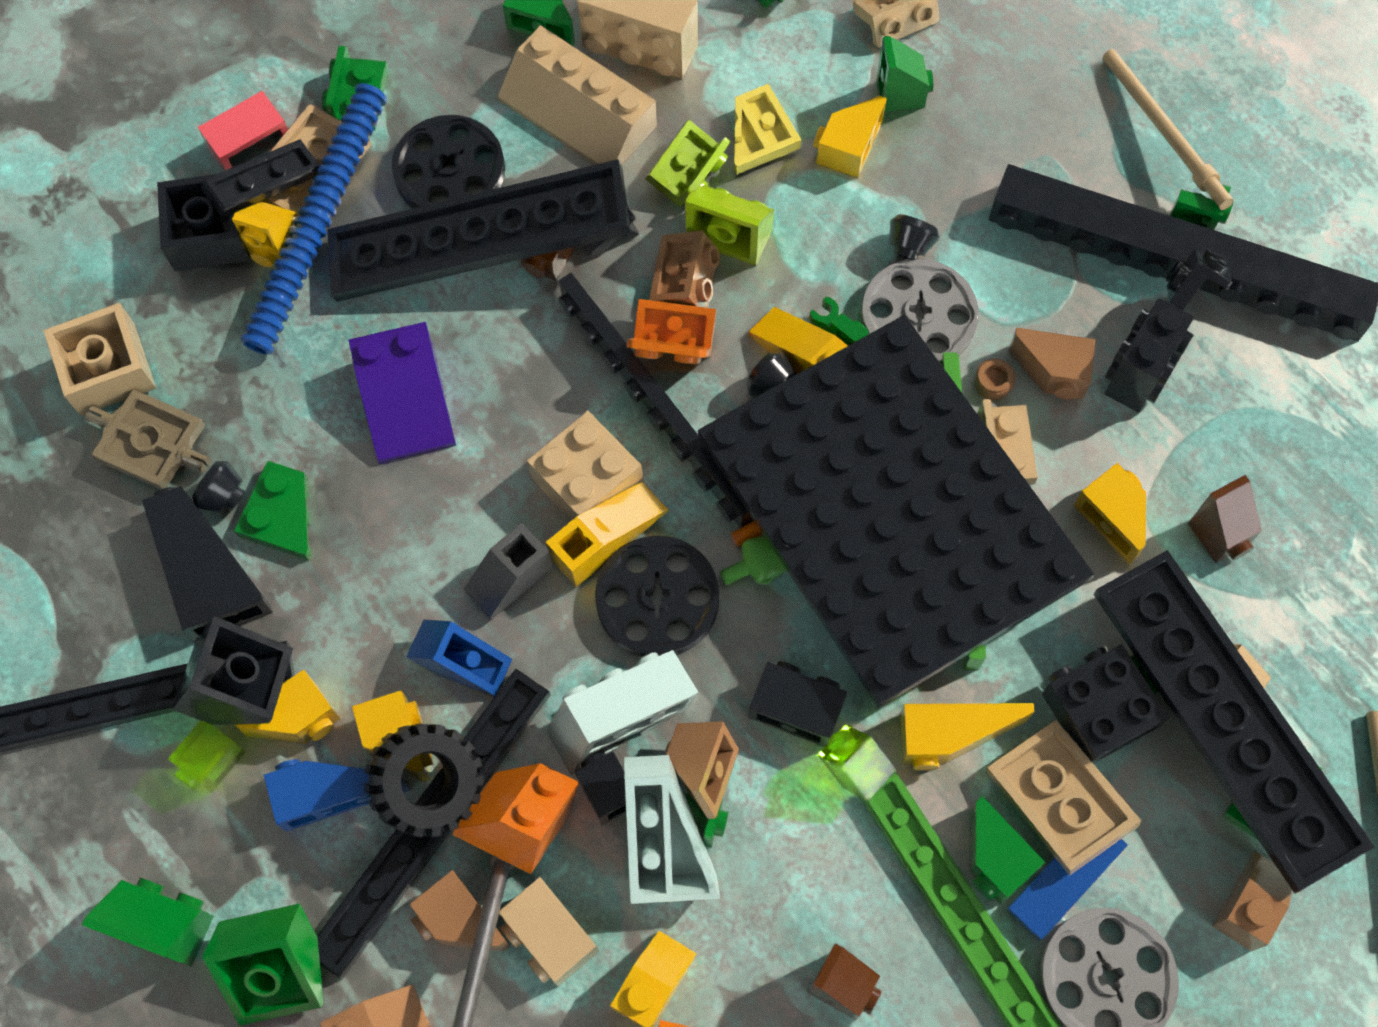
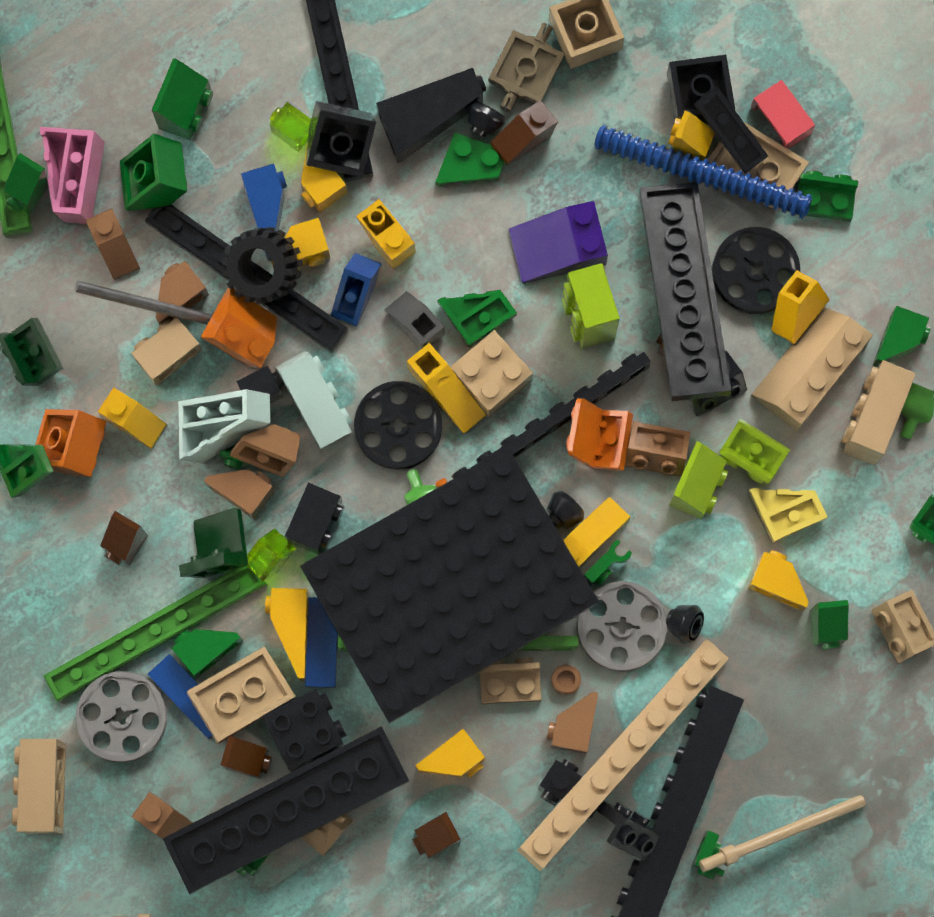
camera: 90 degrees right, 10 degrees up
none -> dark green bracket [179,508,248,578]
none -> medium nougat slope [204,469,275,520]
none -> reddish brown slope [220,736,272,779]
none -> blue tile [305,597,338,688]
none -> yellow slope [356,199,416,269]
none -> green wing [437,290,517,347]
none -> reddish brown slope [490,100,558,166]
none -> tan plate [517,639,729,871]
none -> lime brick [561,263,620,350]
none -> yellow slope [771,270,830,344]

